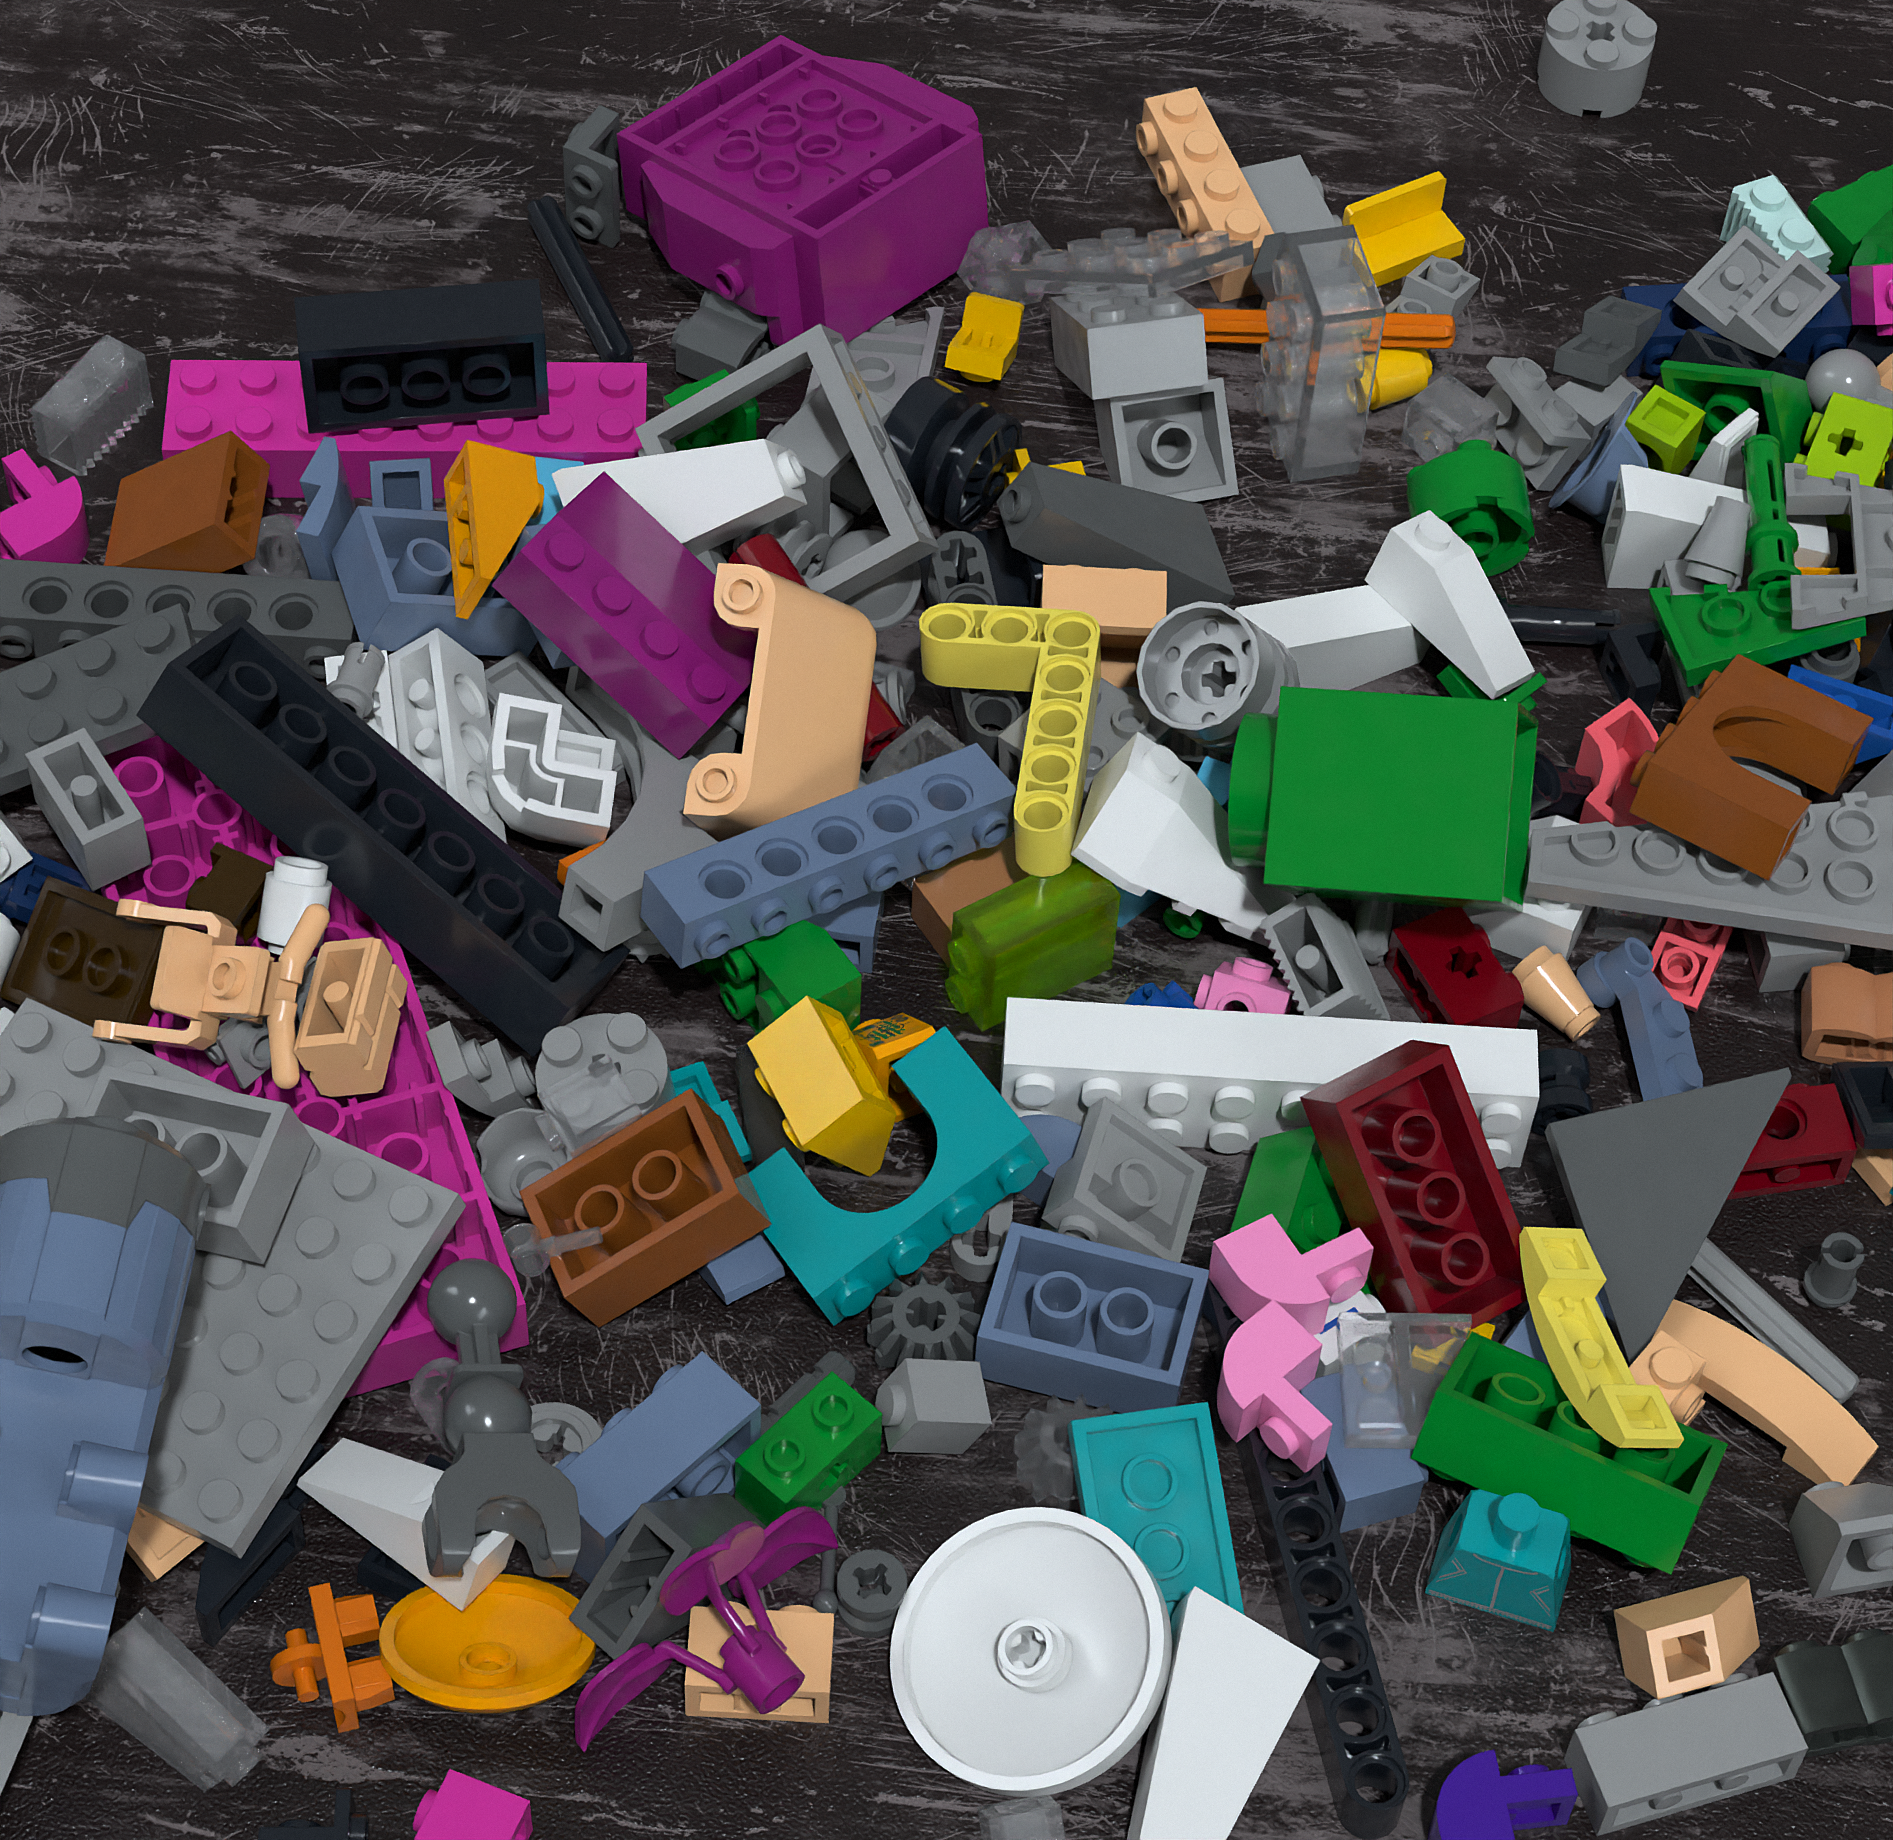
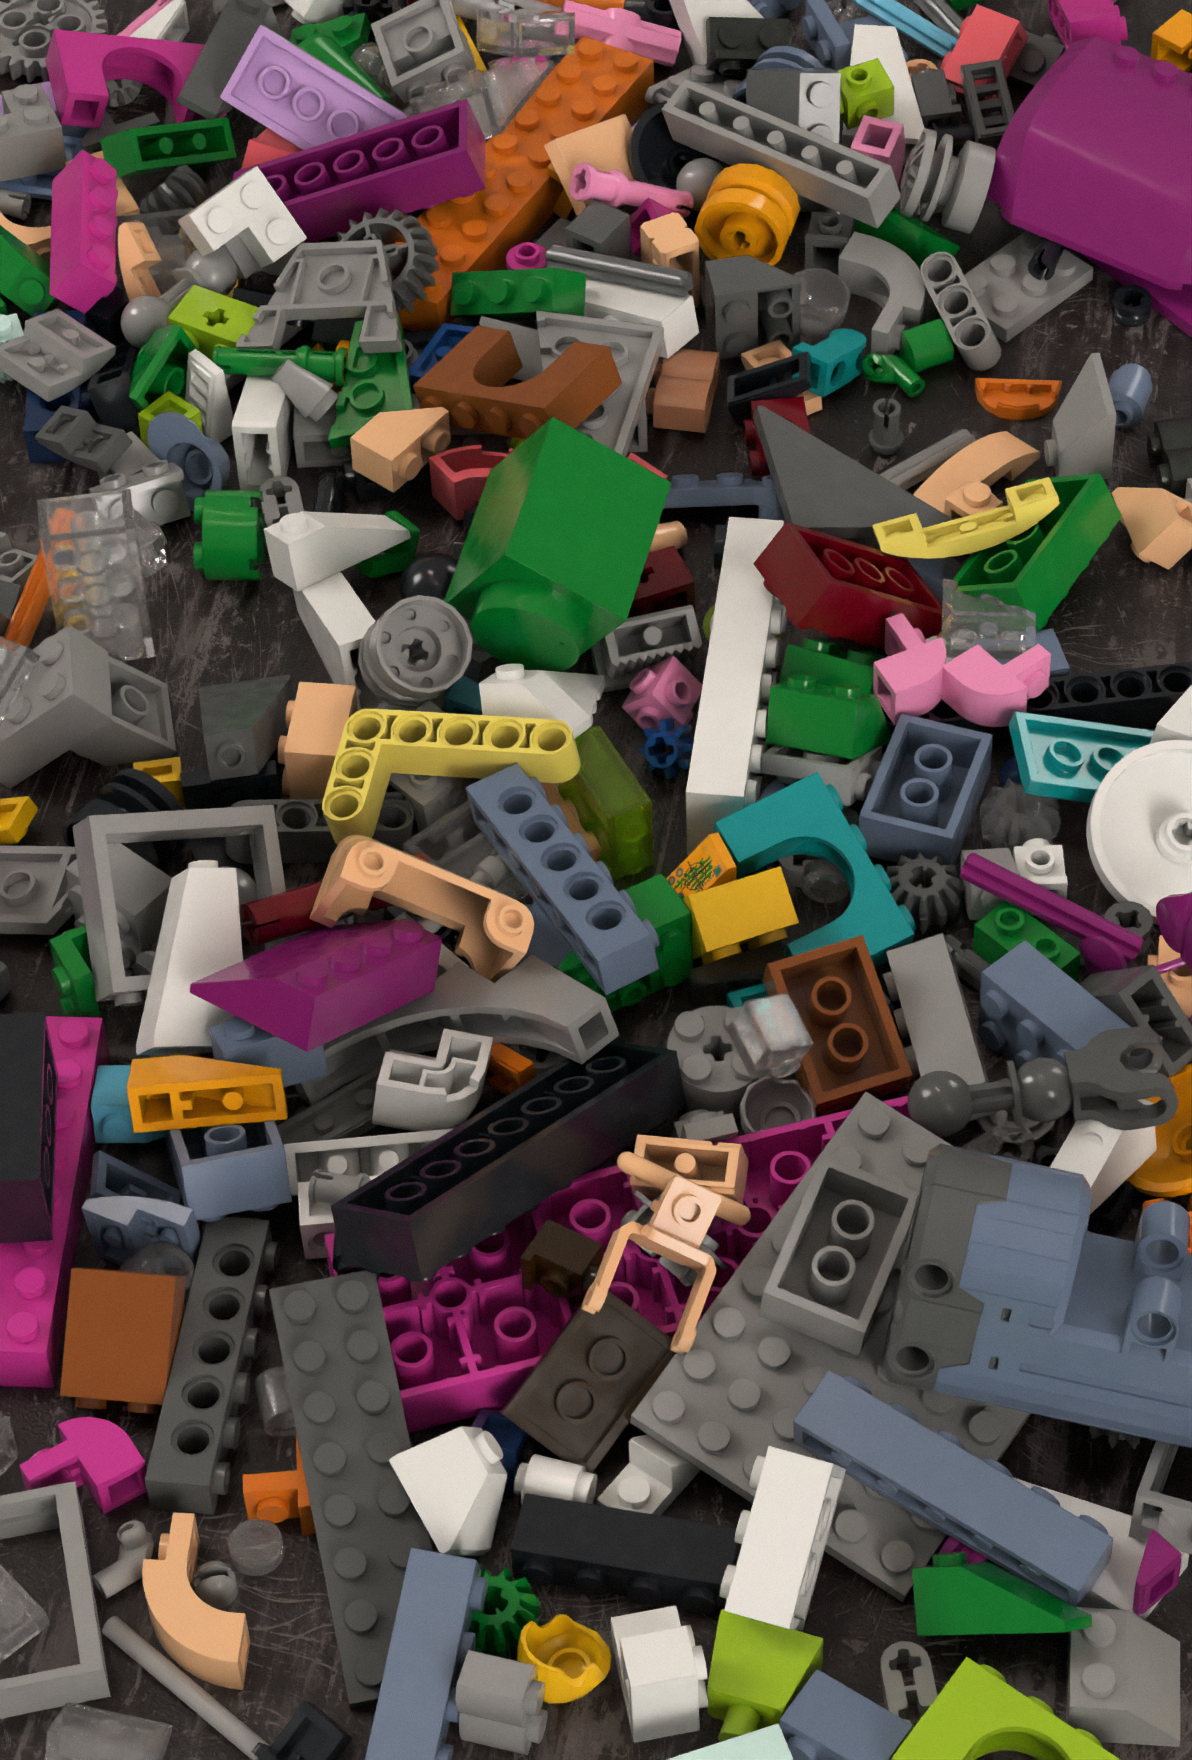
camera: 80 degrees left, 5 degrees down
light grey brick [25,728,152,891] -> none
white brick [257,856,332,955] -> none
clear hand [503,1223,603,1277] -> none
teal torso [1425,1489,1571,1632] -> none
none -> light grey beam [259,476,304,528]
none -> light nougat slope [350,407,451,493]
none -> green slope [765,674,891,759]
none -> light grey brick [883,933,998,1121]
none -> magenta axle [959,853,1143,962]
none -> white brick [1013,838,1068,915]

